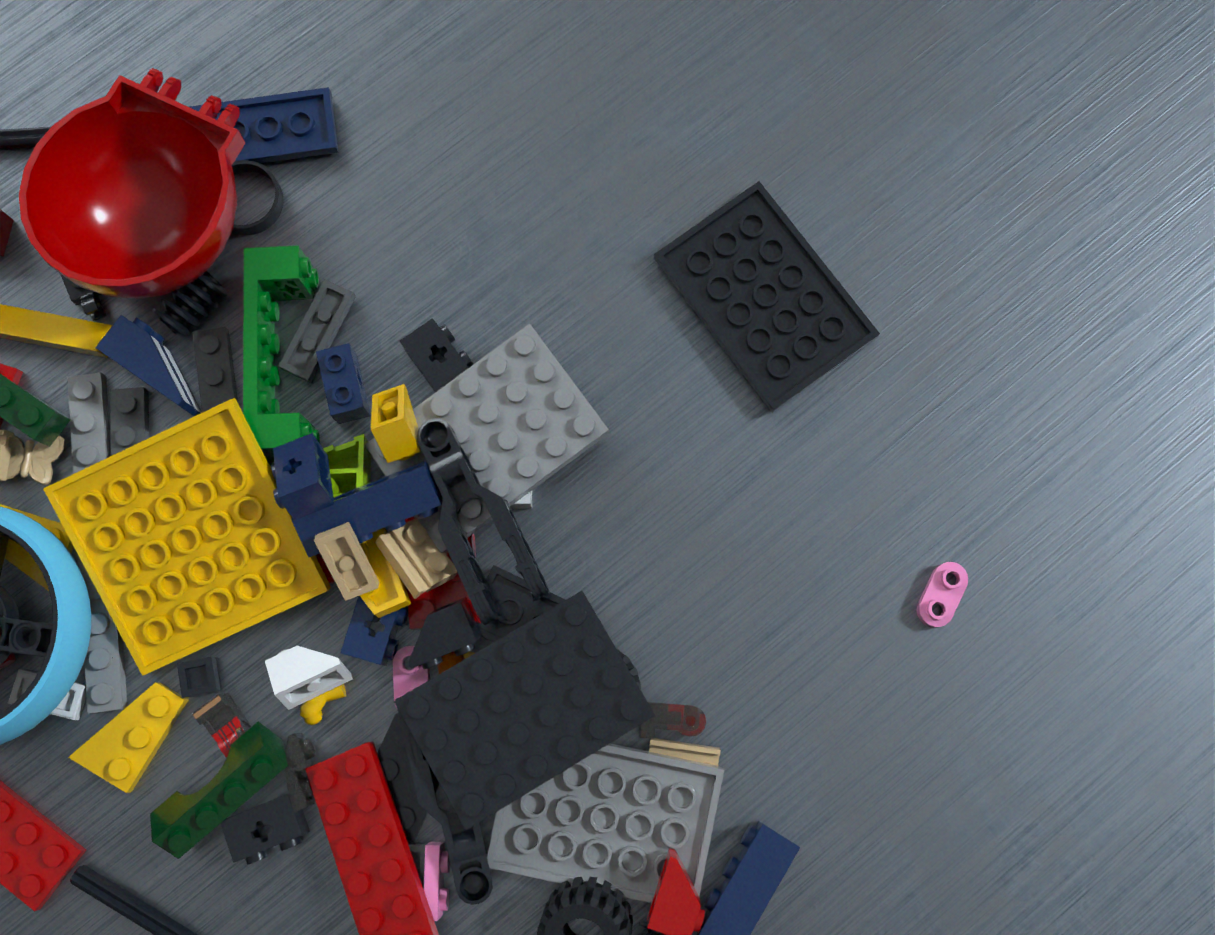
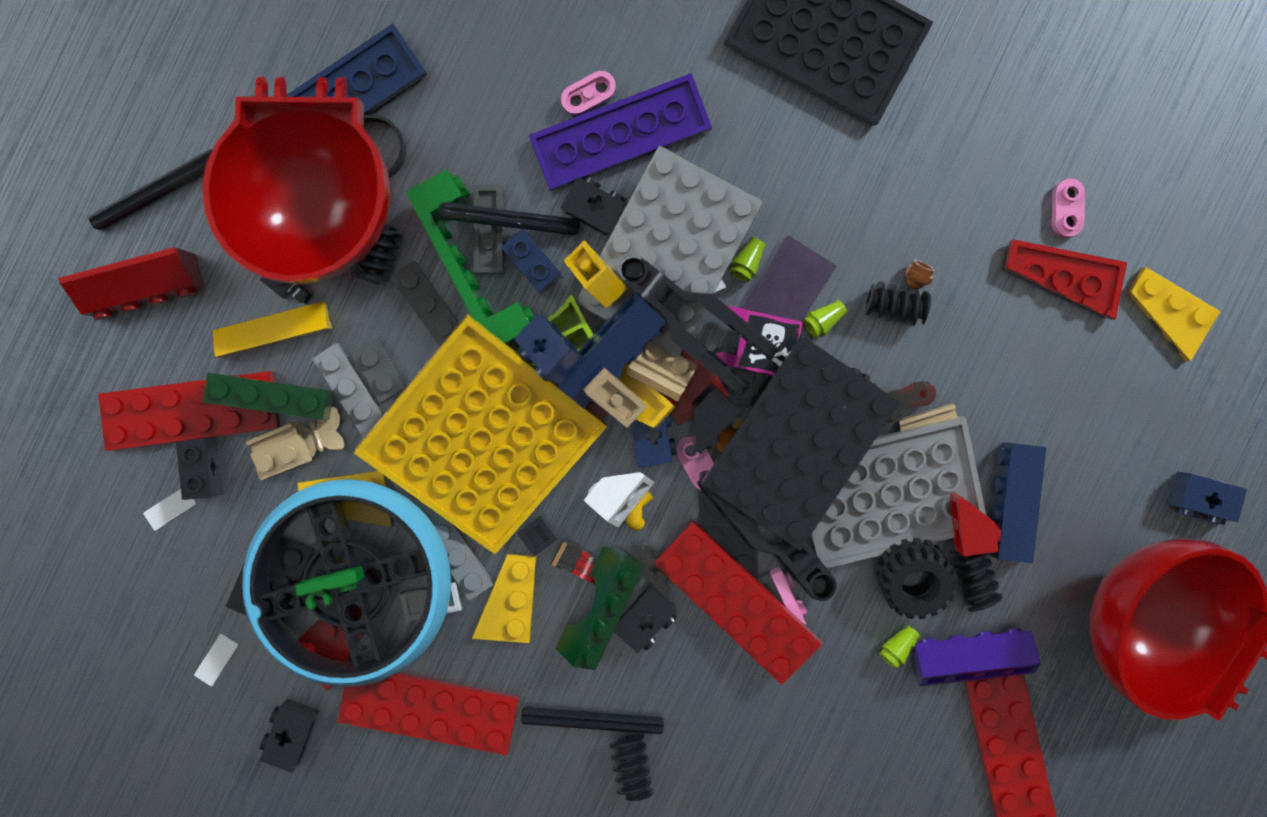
camera: 30 degrees left, 10 degrees up
dark blue slope [95,315,202,416] -> none
none -> black axle [438,202,580,235]
none -> dark purple plate [529,73,712,191]
none -> bright pink plate [561,71,616,116]
none -> flag [715,306,803,376]
none -> lime cone [729,237,766,282]
none -> clear purple plate [742,235,837,322]
none -> lime cone [803,300,847,339]
none -> black piece [865,281,931,326]
none -> dark orange plate [905,260,935,291]
none -> red wing [1004,239,1127,320]
none -> yellow wing [1127,267,1221,361]

